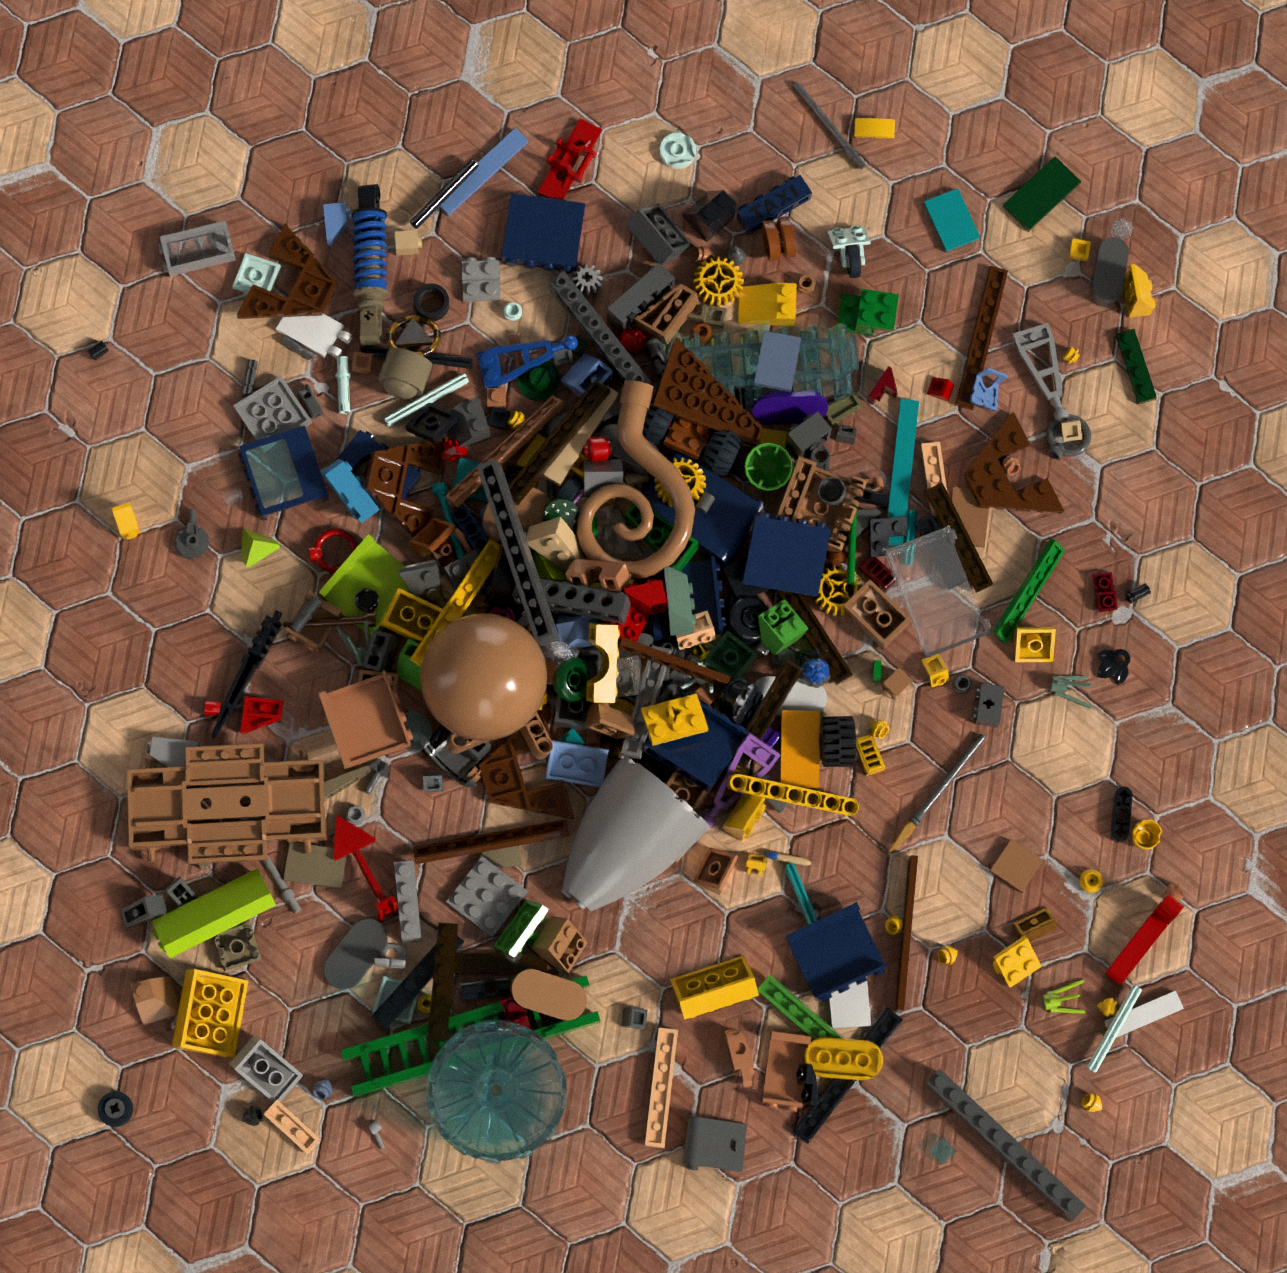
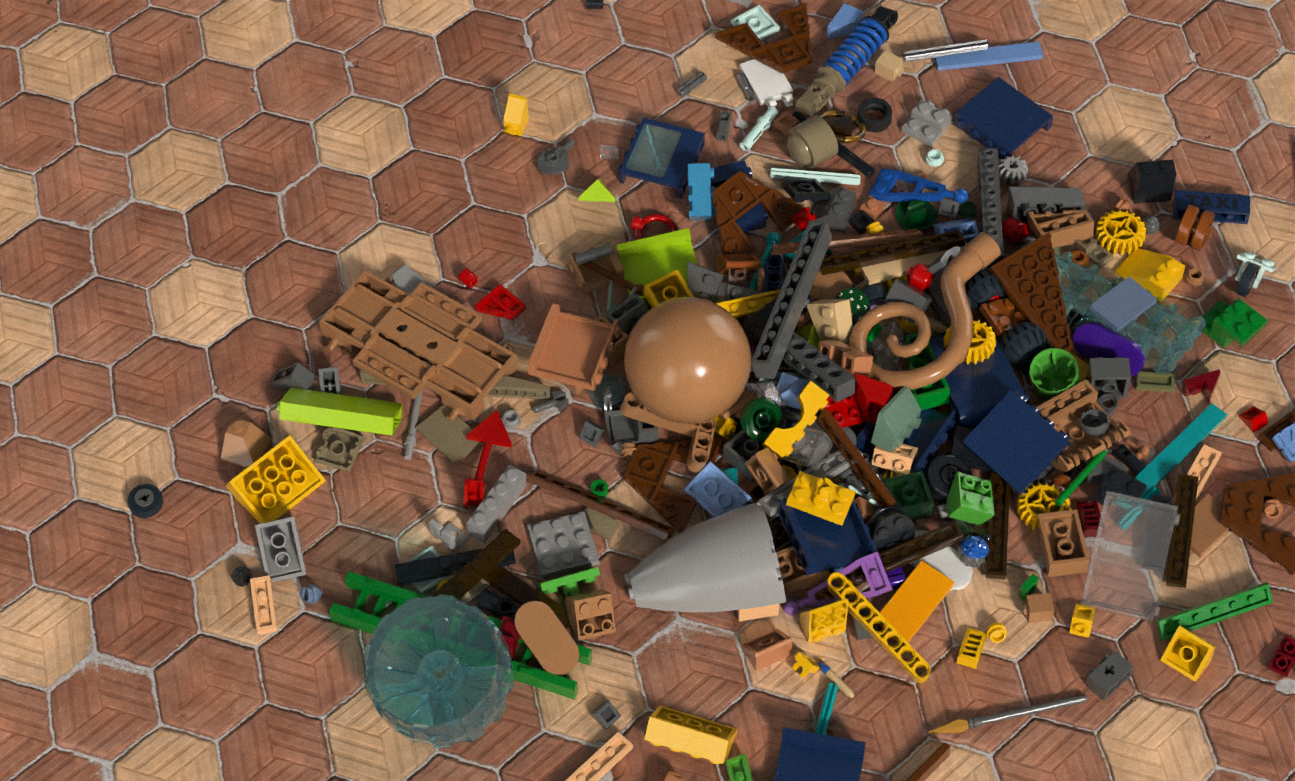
camera: 45 degrees right, 20 degrees down
black piece [212,610,282,739] -> none
light grey plate [233,376,312,453] -> none
dark grey tile [324,919,388,989] -> none
black plate [355,588,379,612] -> none
light grey hand [369,1121,385,1149] -> none
red piece [538,118,603,200] -> none
dark grey slope [626,203,693,266] -> none
light aqua tile [659,132,696,169] -> none
dark grey hinge [695,492,715,514] -> none
black wheel [819,716,856,767] -> none
dark grey slope [835,425,857,445] -> none
dark grey plate [952,675,972,694] -> none
sand green plant [1051,675,1092,709] -> none
black plate [1096,649,1131,685] -> none
none -> green bush [590,479,608,498]
none -> dark grey slope [928,246,961,274]

